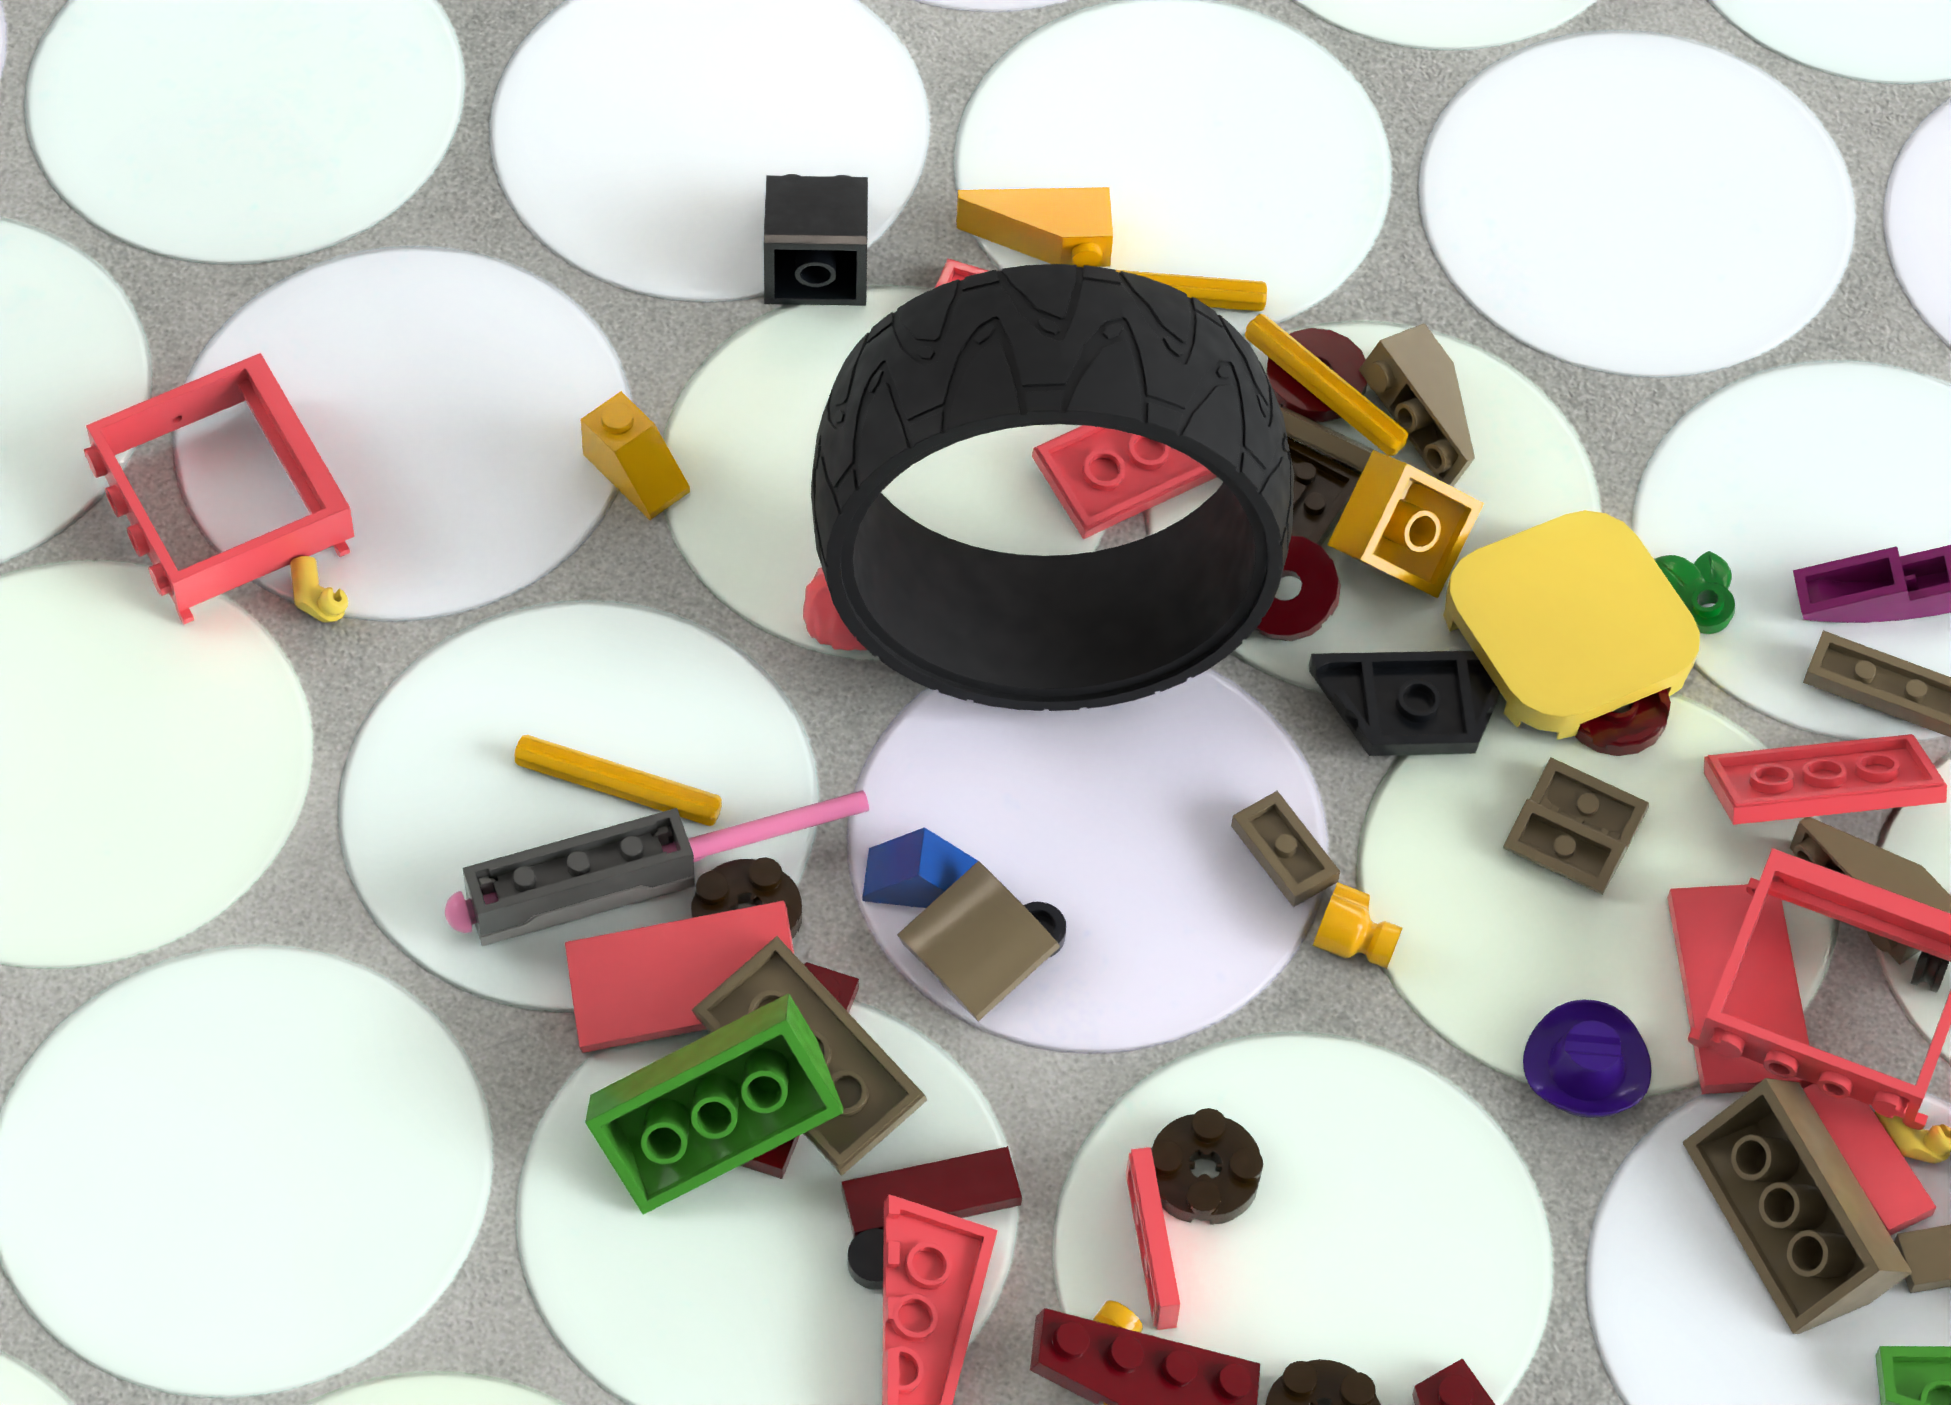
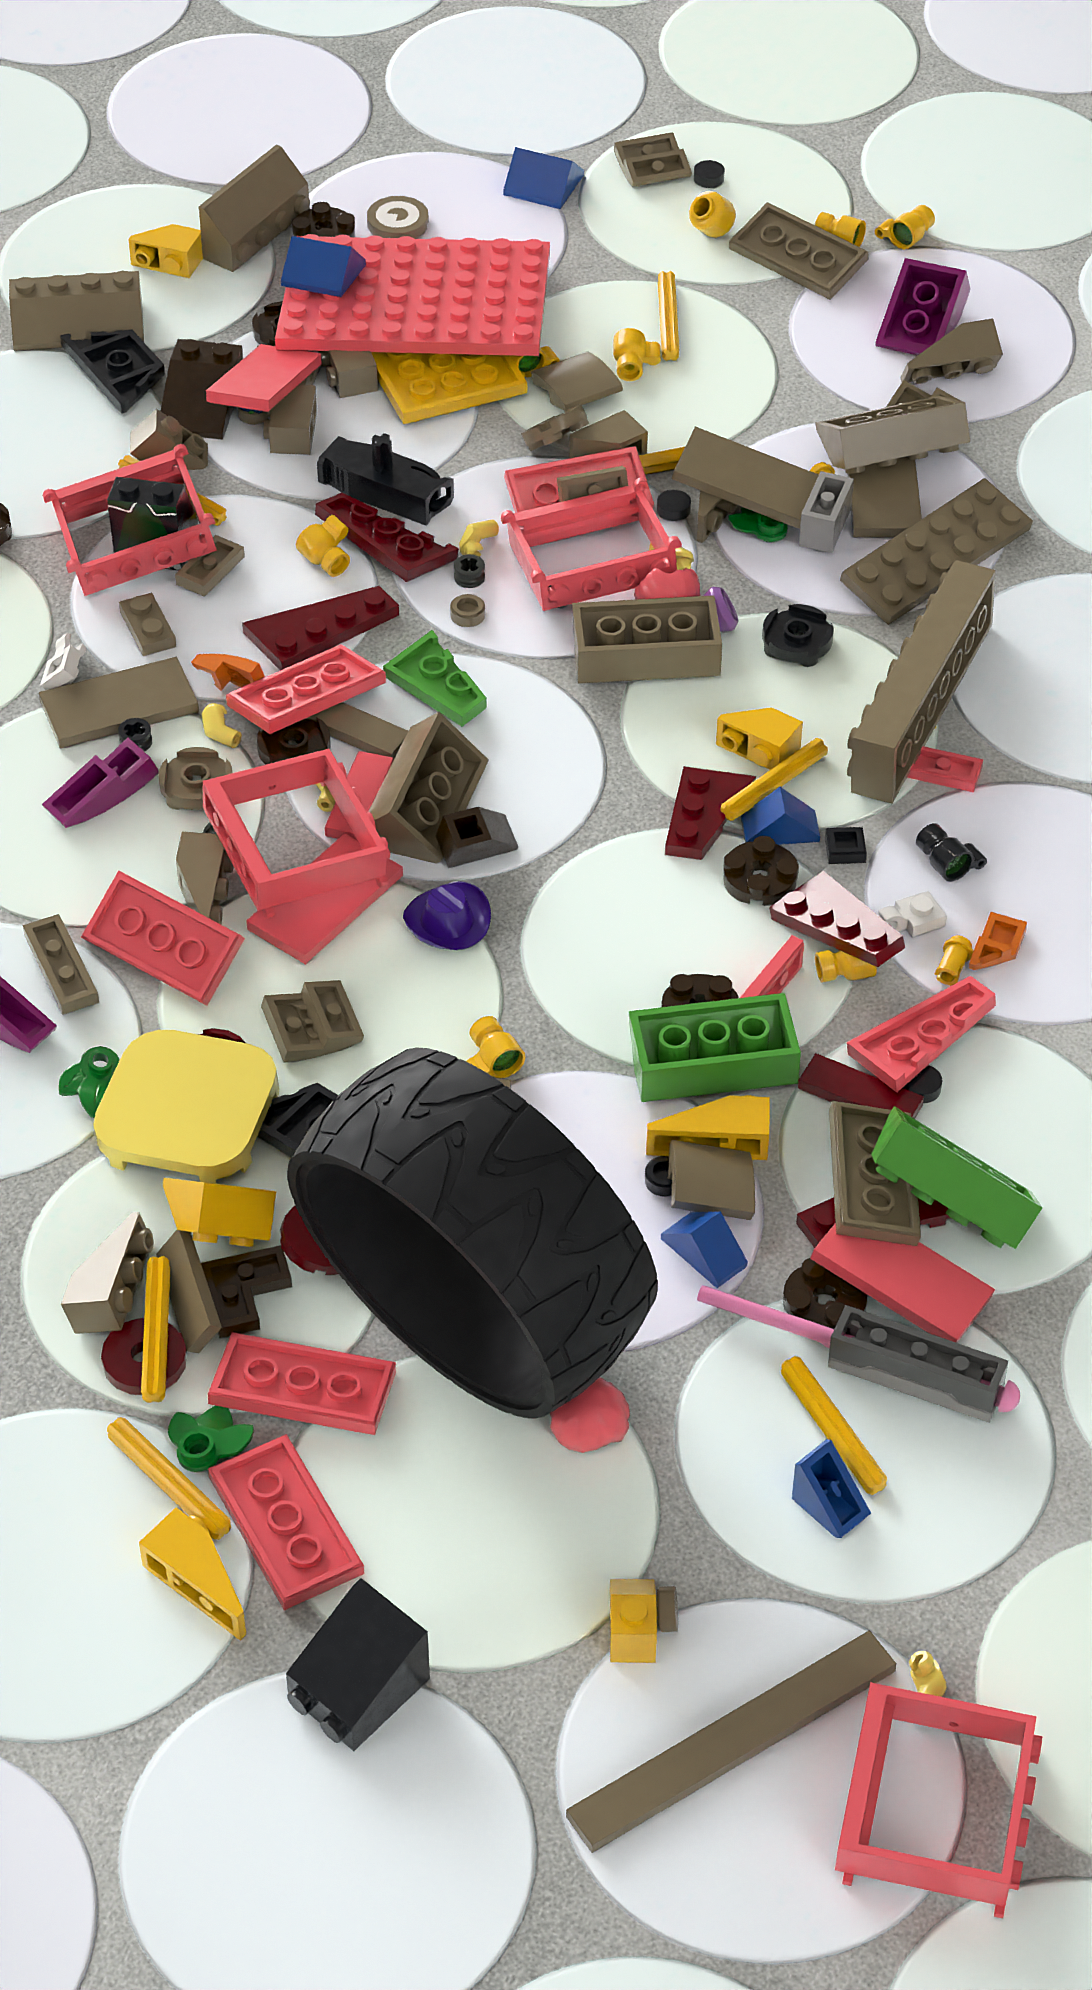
camera: 135 degrees left, 10 degrees down
none -> dark brown slope [435,806,519,868]
none -> dark tan tile [566,1630,897,1853]
none -> bright green slope [628,993,801,1102]
none -> yellow slope [646,1095,770,1160]
none -> dark tan tile [657,1586,678,1632]
none -> blue slope [792,1439,871,1538]

